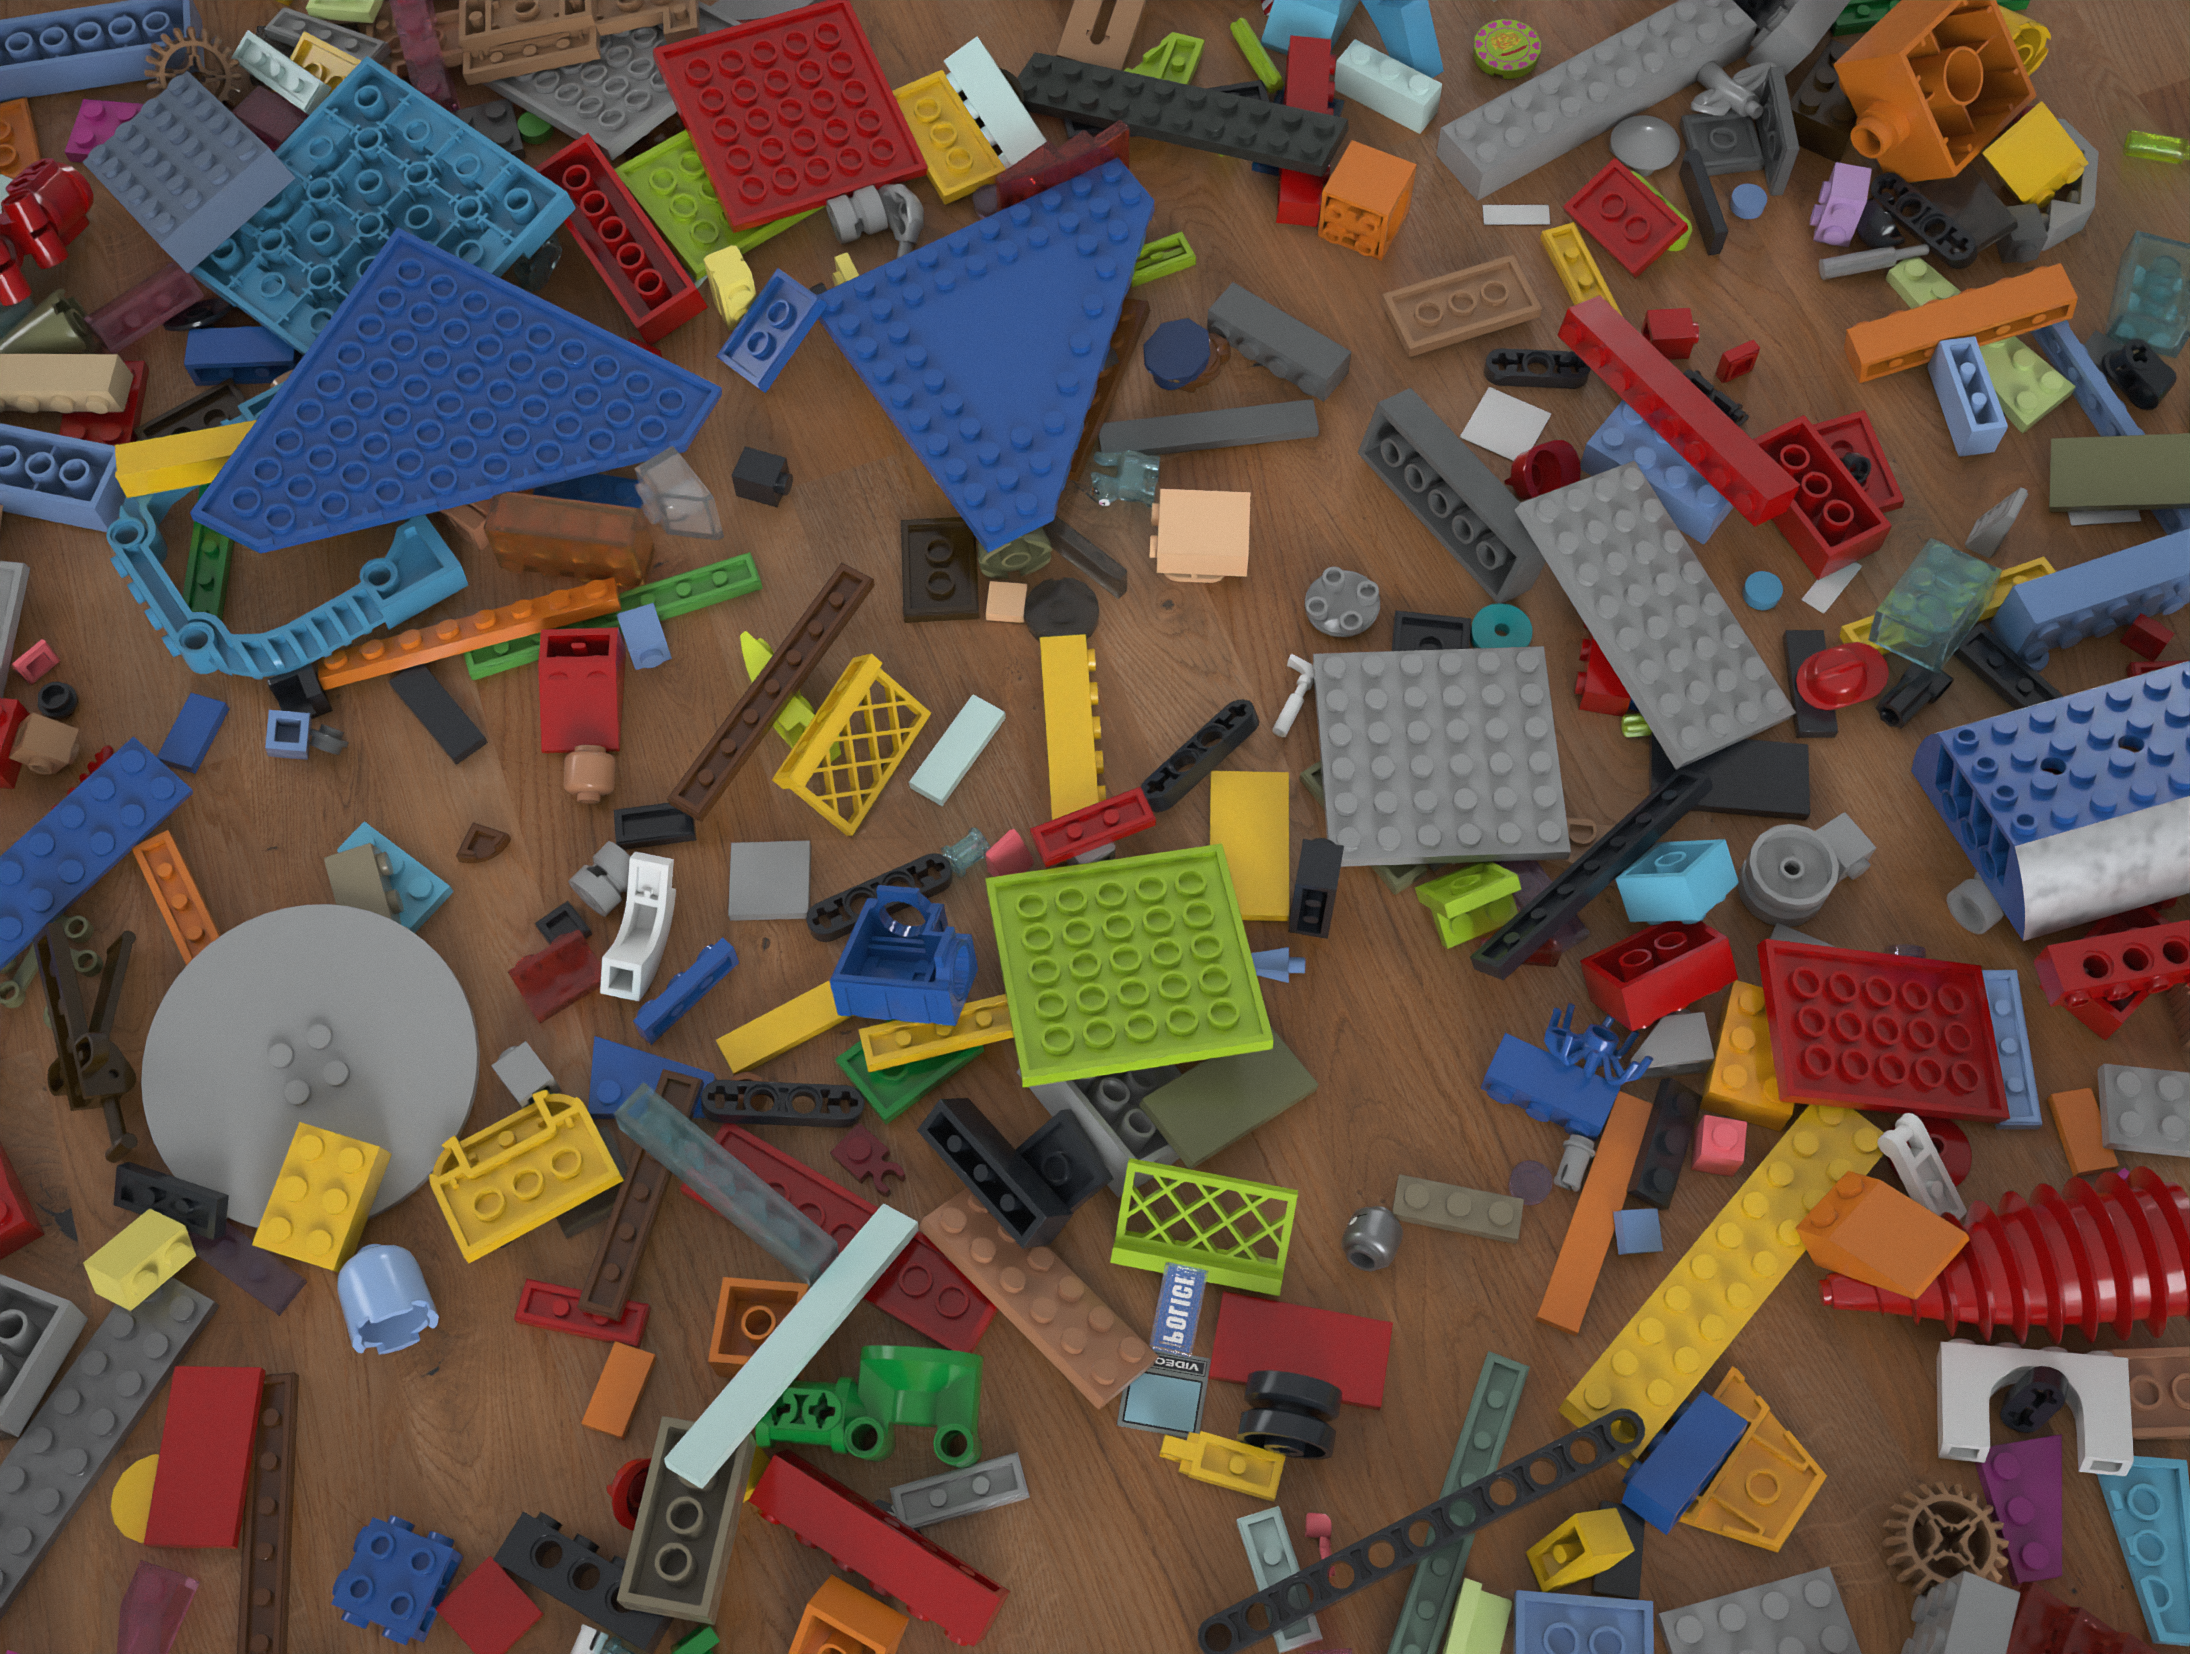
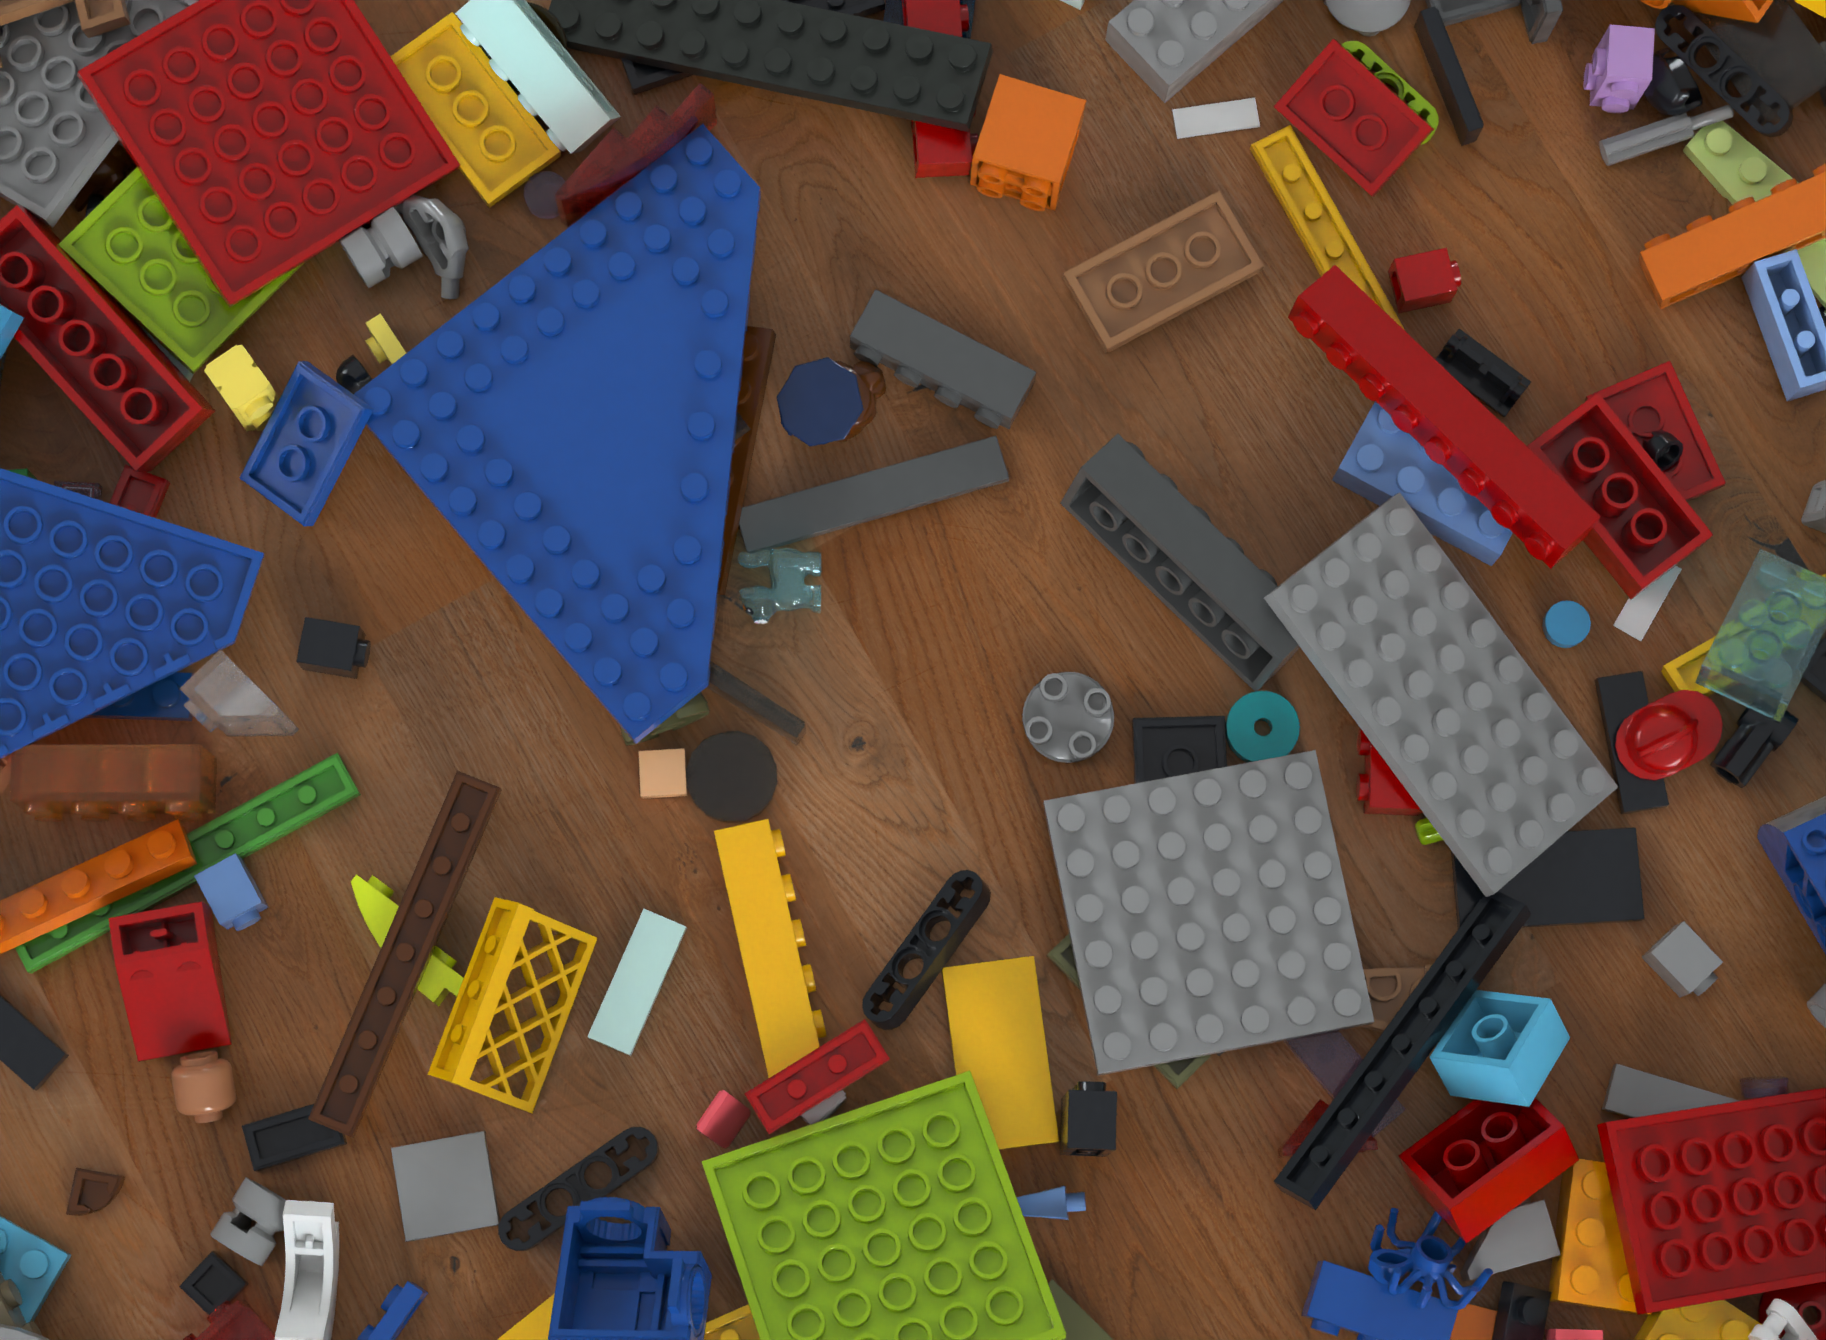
camera: 15 degrees left, 15 degrees up
dark brown tile [901,517,980,623] -> none
clear light blue bush [941,827,991,878] -> none
lime tile [1130,231,1196,288] -> none
light nougat brick [1150,489,1251,583] -> none
white piece [1272,654,1314,737] -> none
lime bracket [1415,862,1521,949] -> none
white sticker [1460,387,1551,461] -> none
black beam [1484,348,1591,389] -> none
red piece [1504,440,1581,500] -> none
red tile [1715,339,1760,383] -> none
medium blue tile [1729,184,1767,219] -> none
light grey wheel [1737,824,1839,927] -> none

